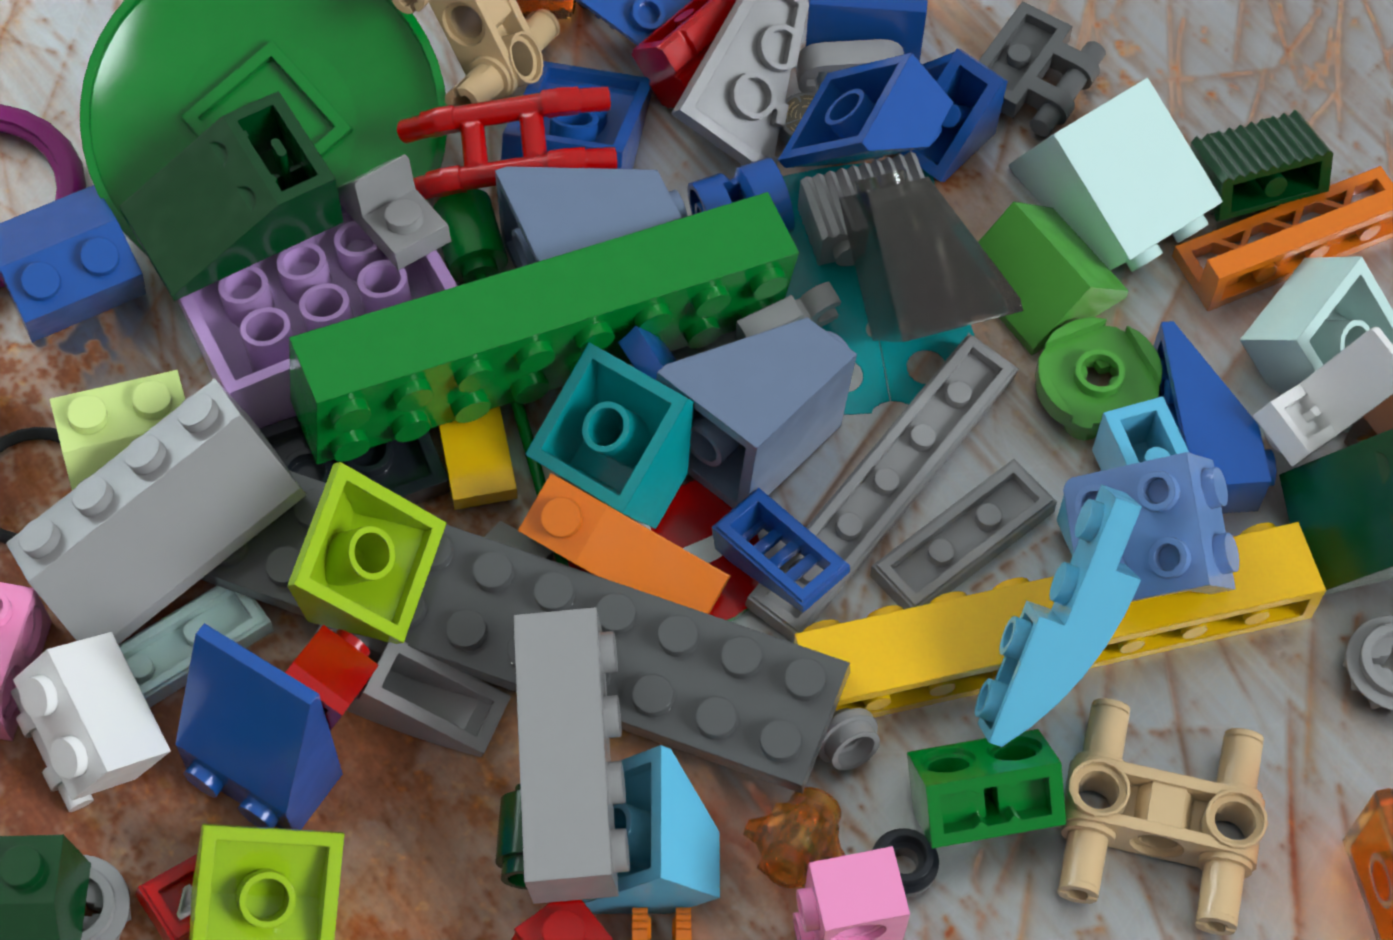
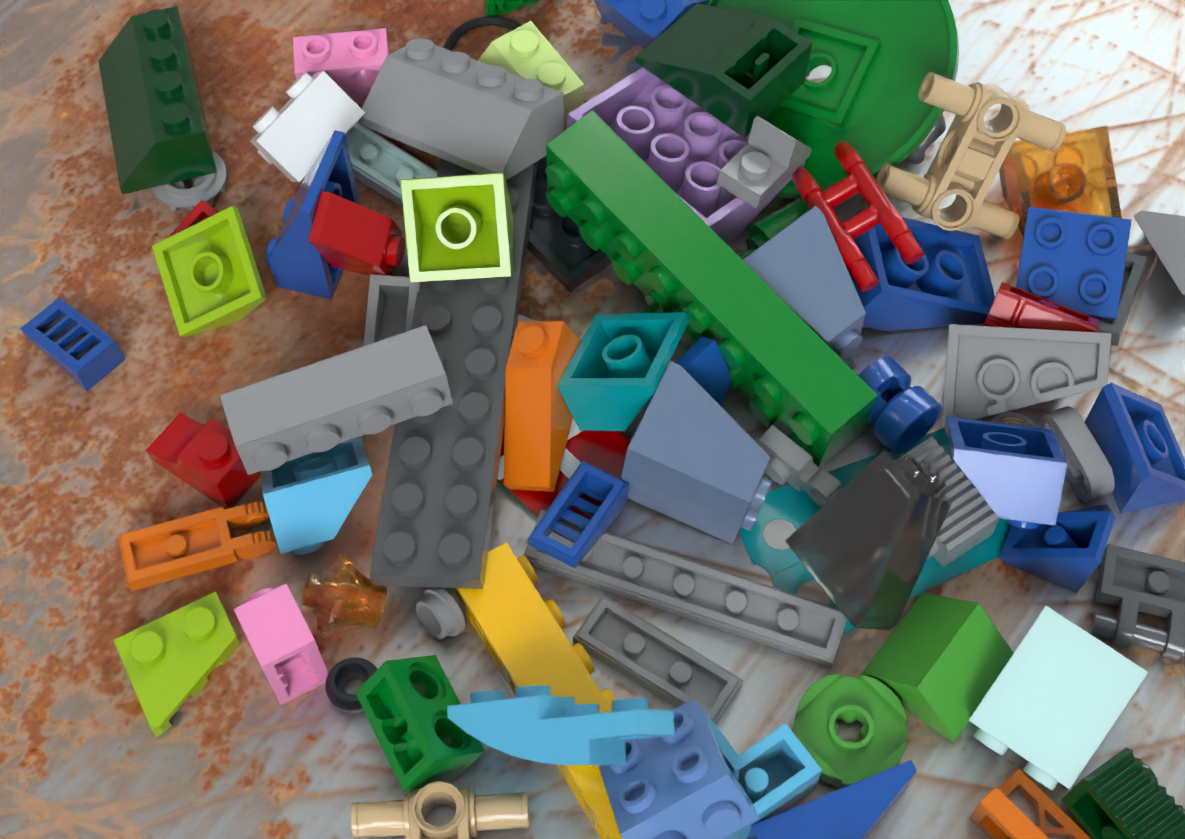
camera: 75 degrees right, 0 degrees up
yellow slope [439,406,518,510] -> none

